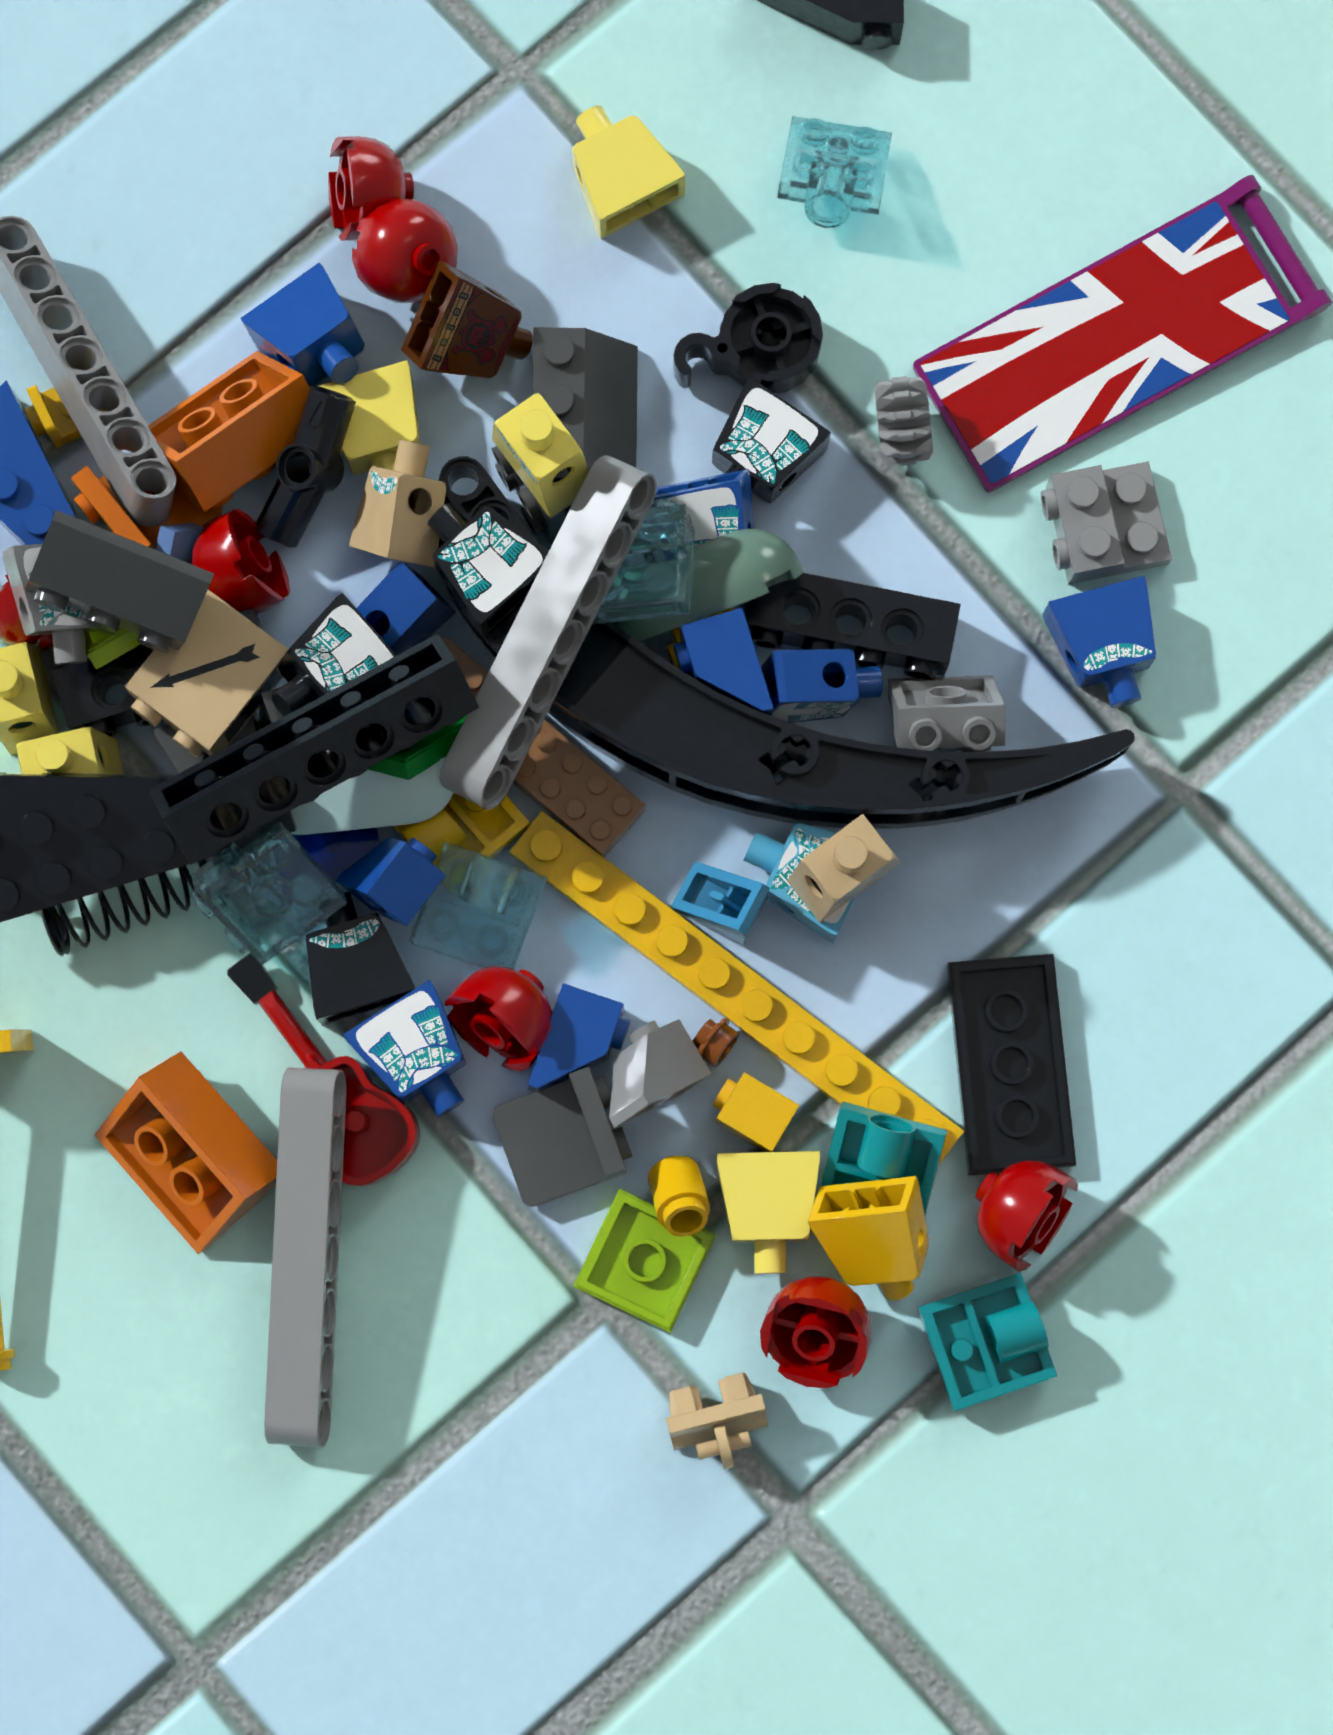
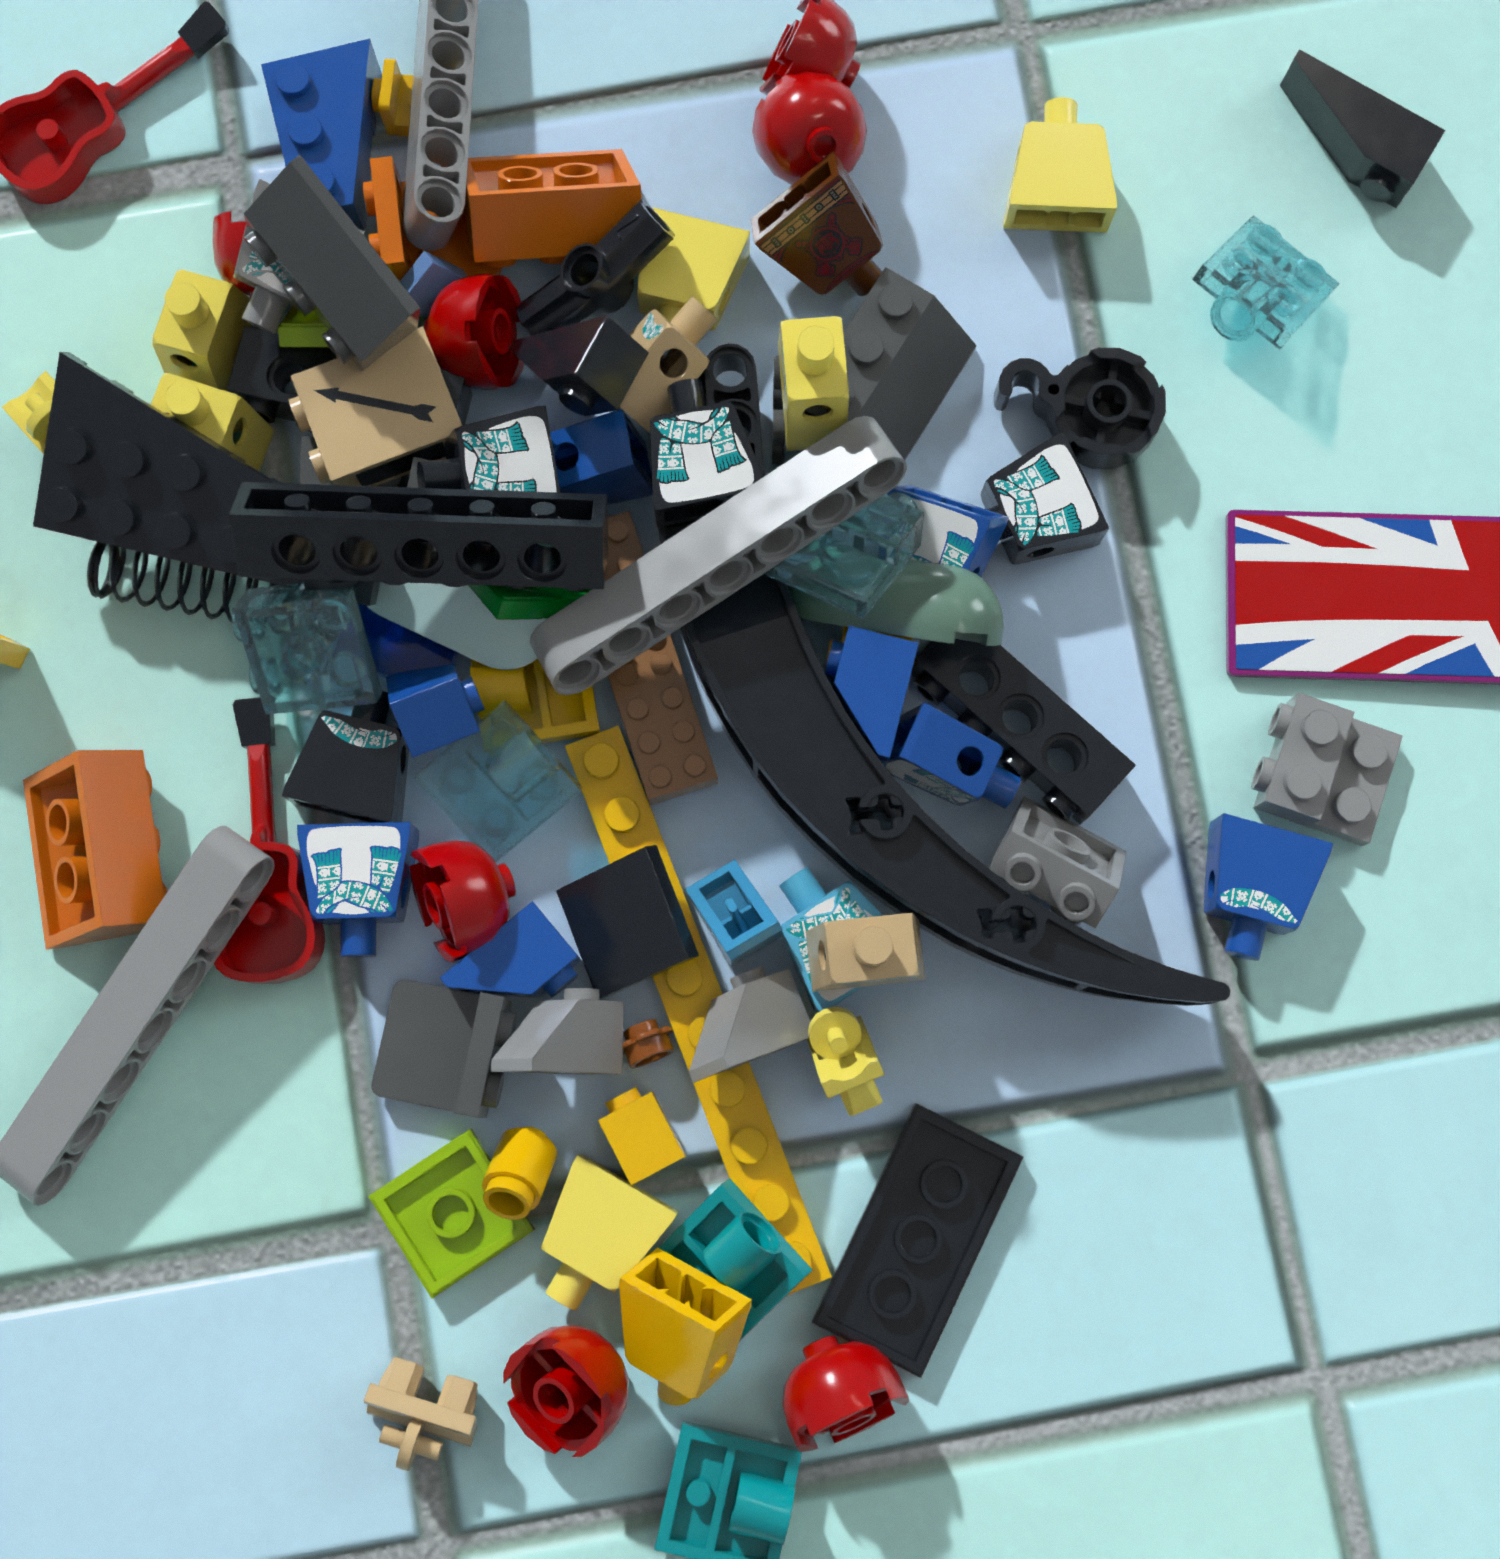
camera: 30 degrees right, 0 degrees up
blue torso [240,262,365,387] -> none
light grey gear [875,376,933,466] -> none
none -> black slope [509,315,649,416]
none -> black tile [556,845,699,999]
none -> light grey slope [689,966,810,1083]
none -> light yellow hips [807,1006,884,1116]

